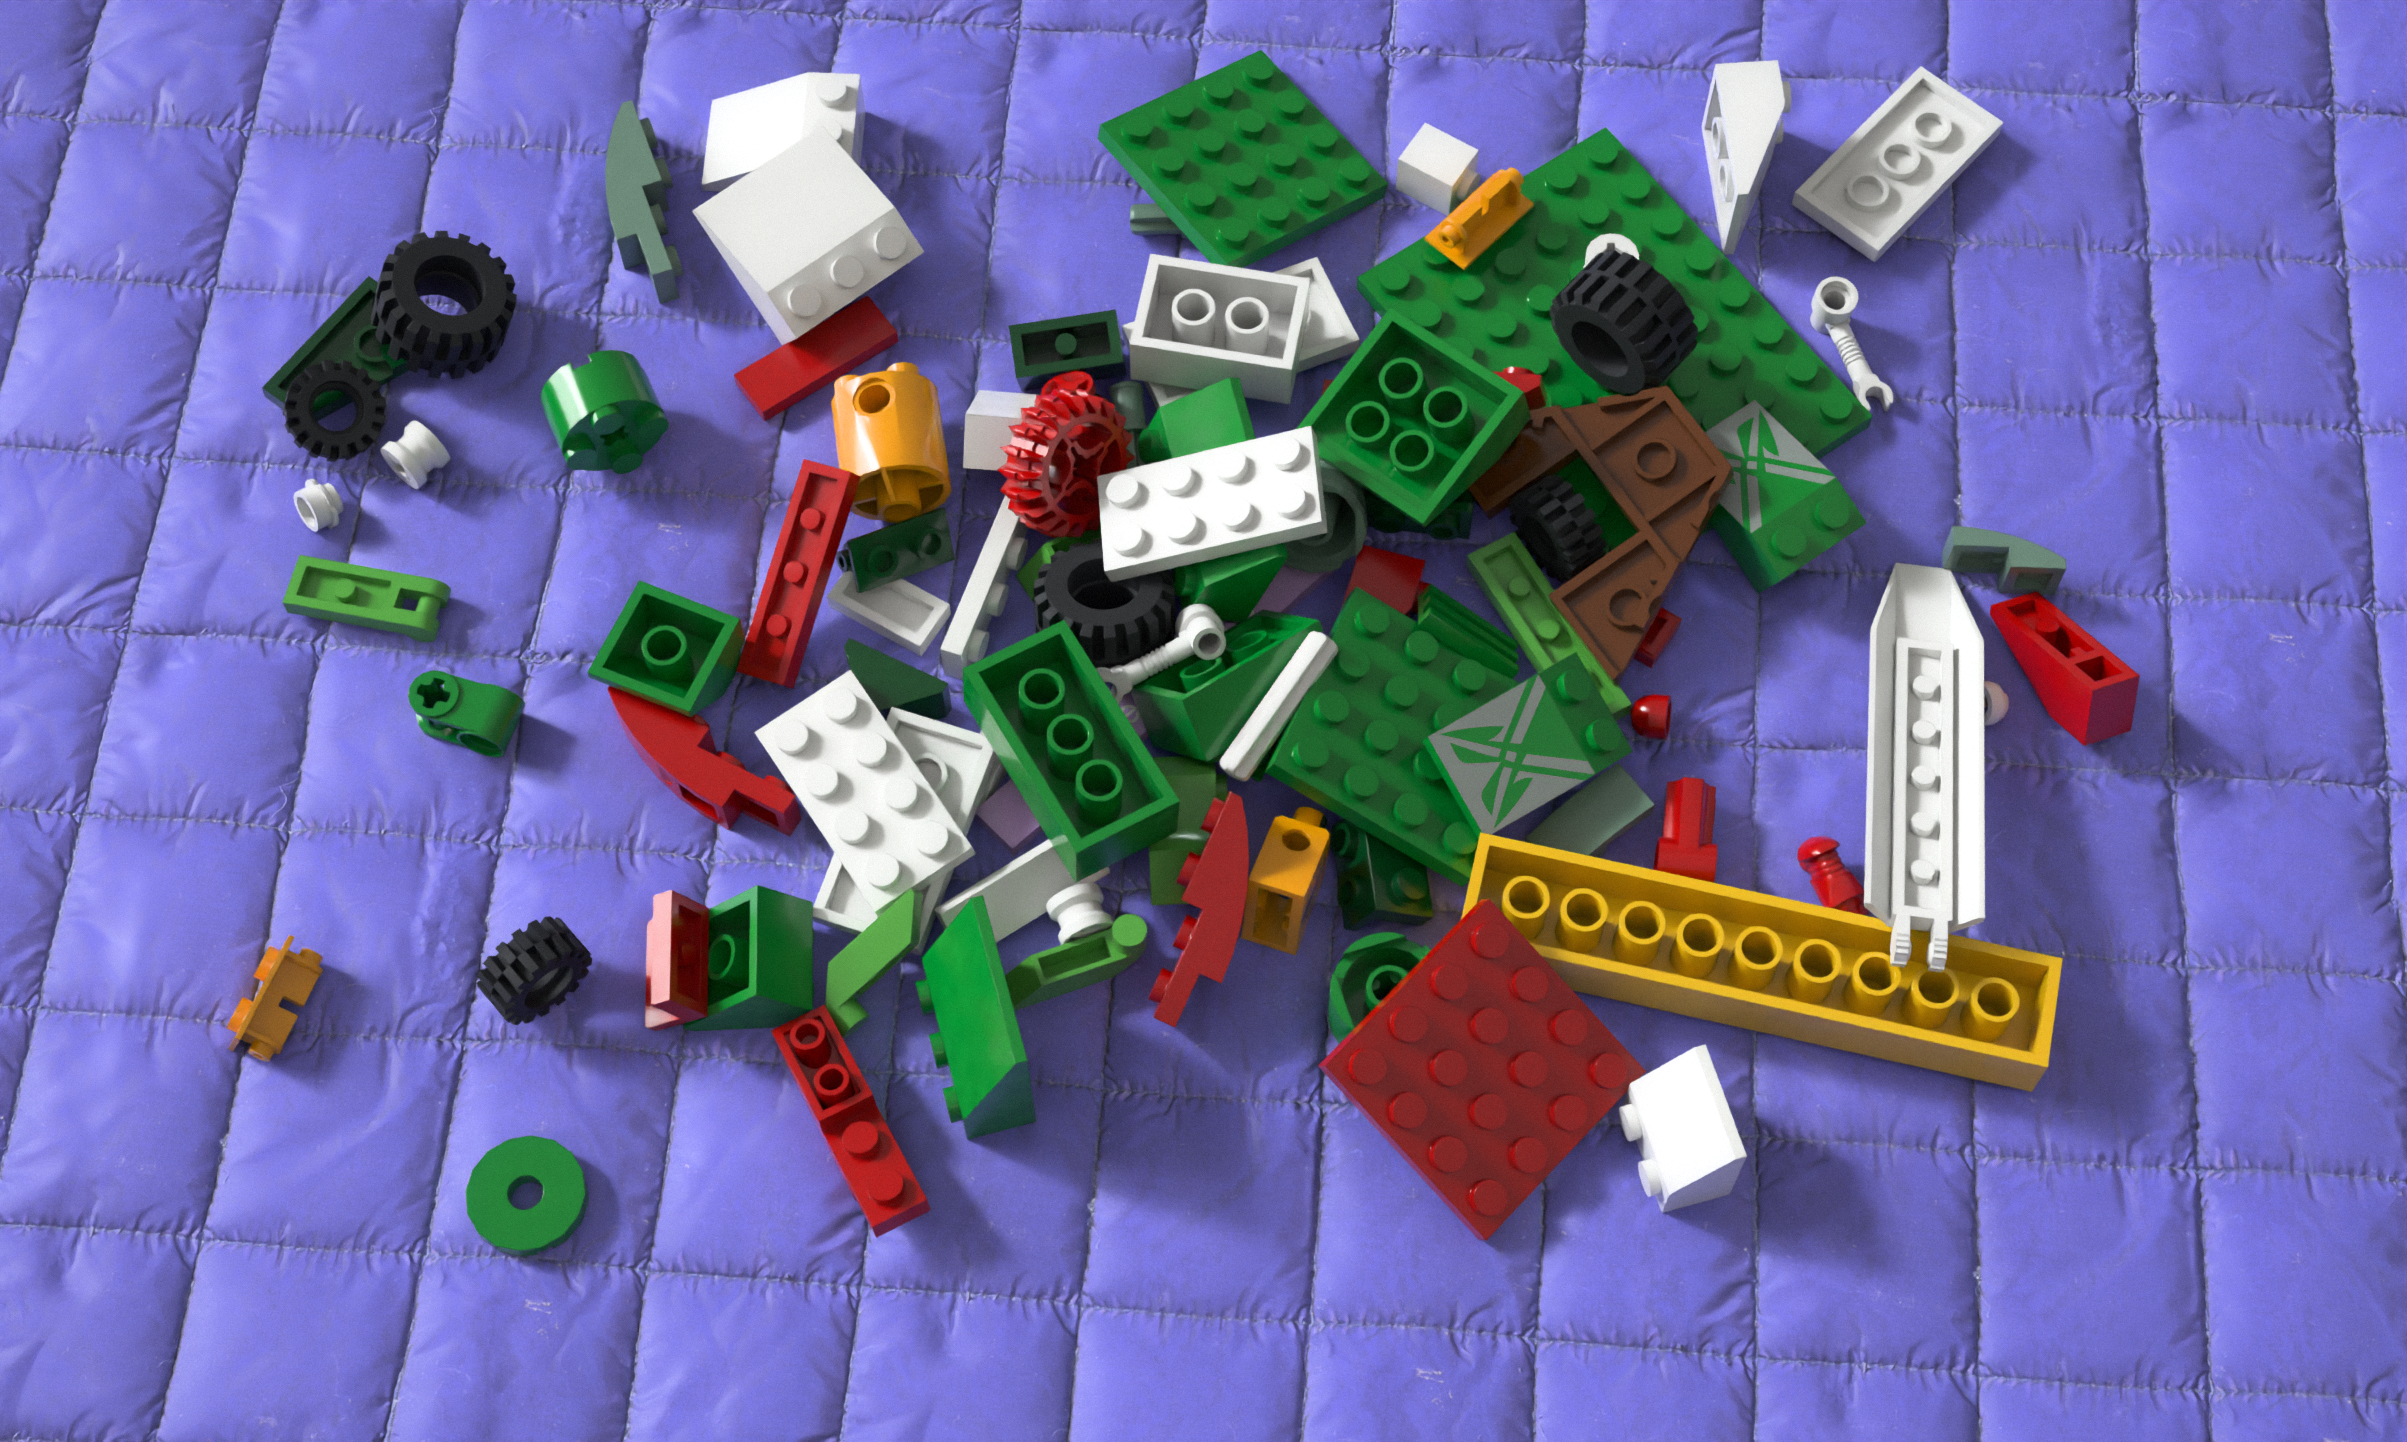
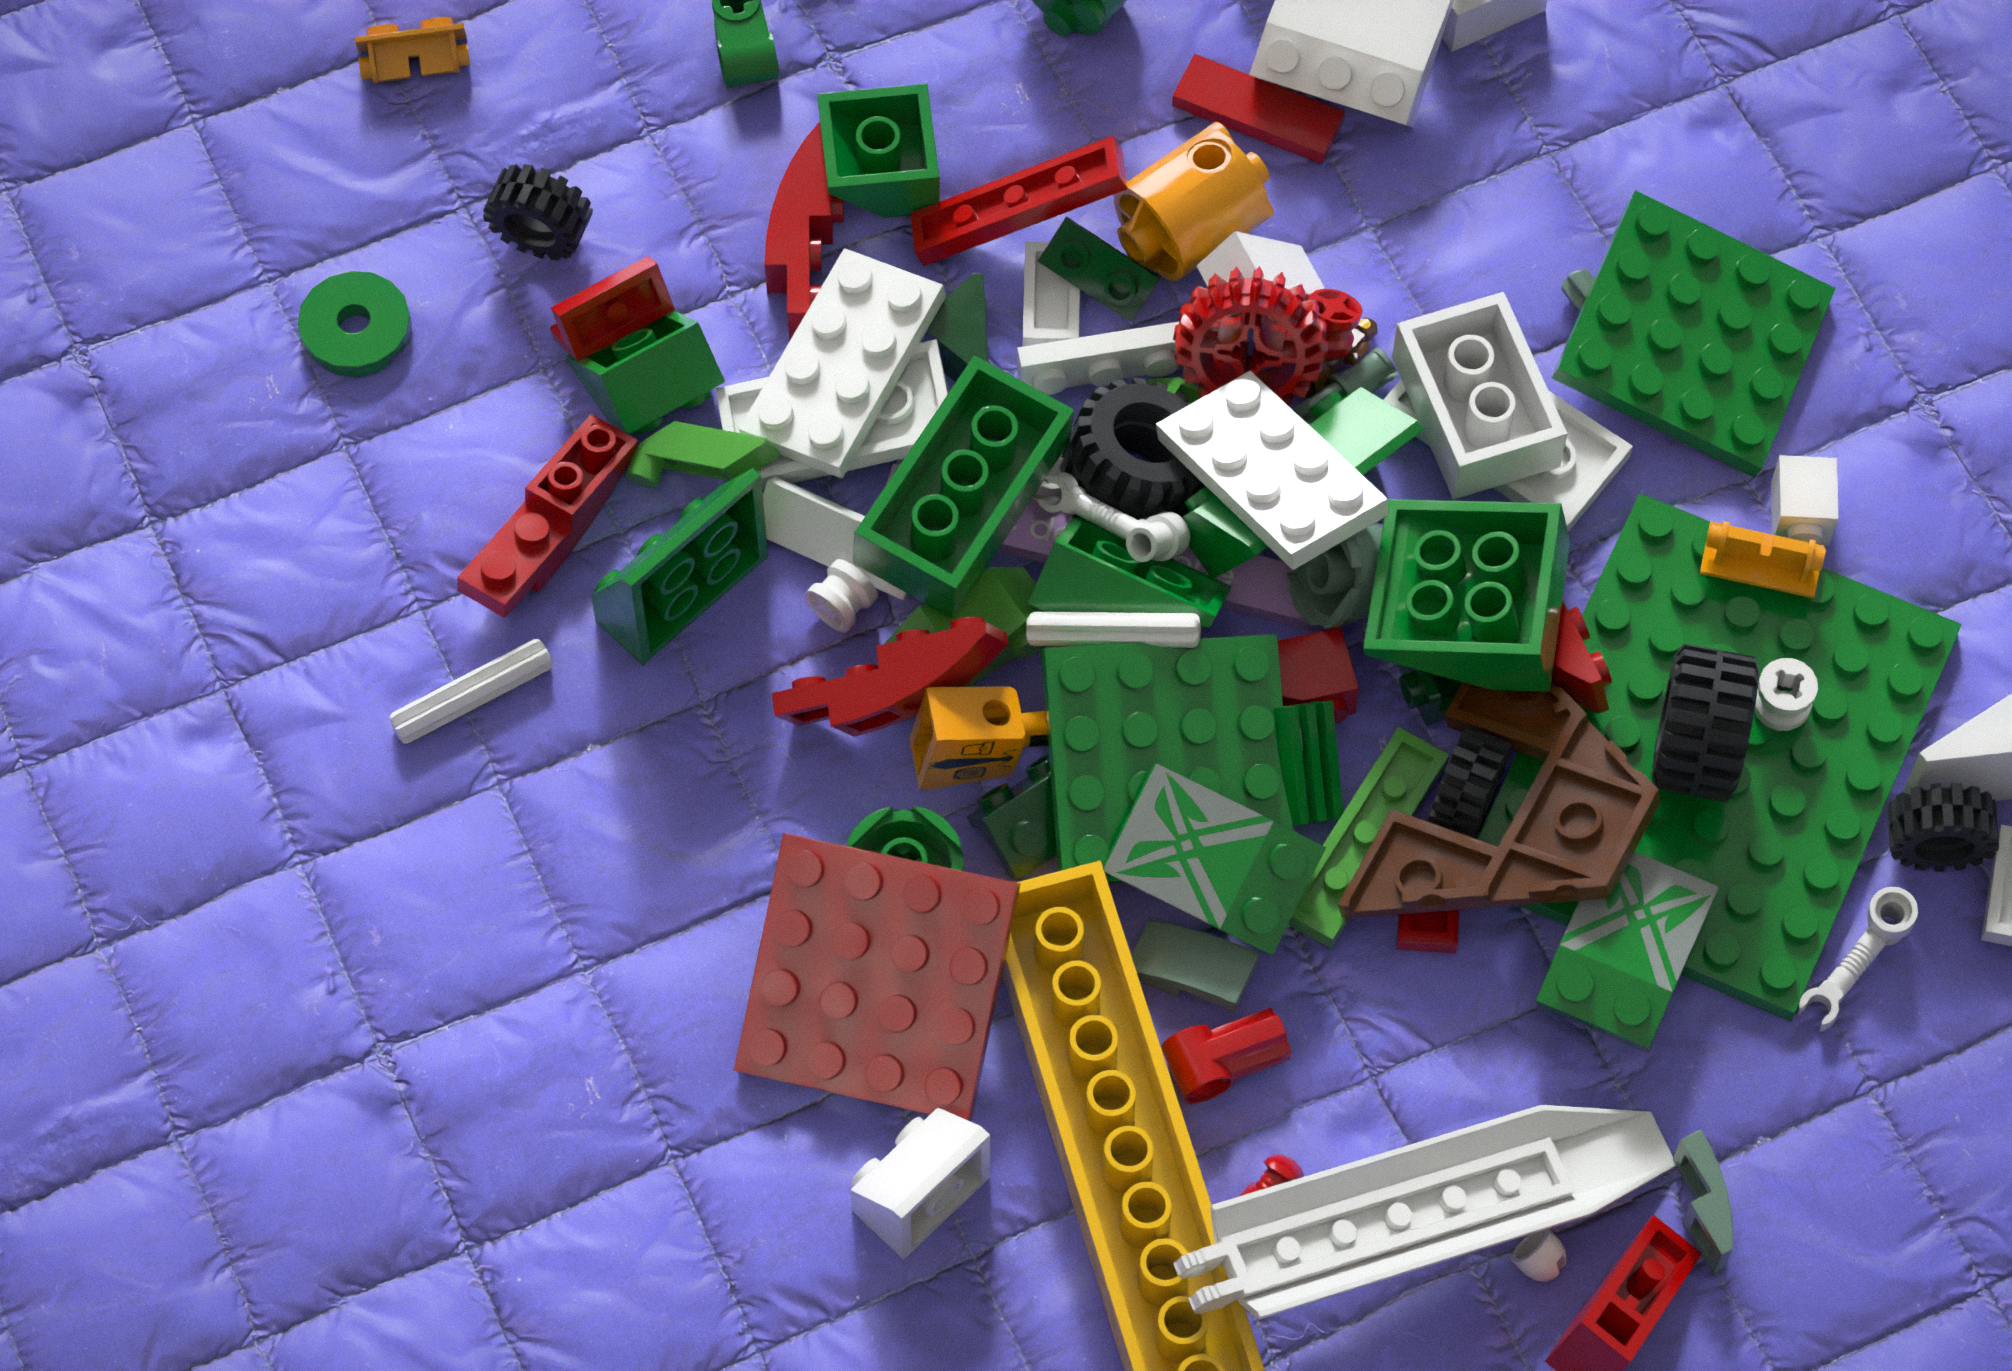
camera: 60 degrees right, 0 degrees up
bright green piece [1005,914,1147,1011] -> none
dark green brick [1009,309,1127,391] -> none
red hinge [1630,694,1672,740] -> none
none -> white axle [389,639,552,744]
none -> black tyre [1888,783,1999,872]

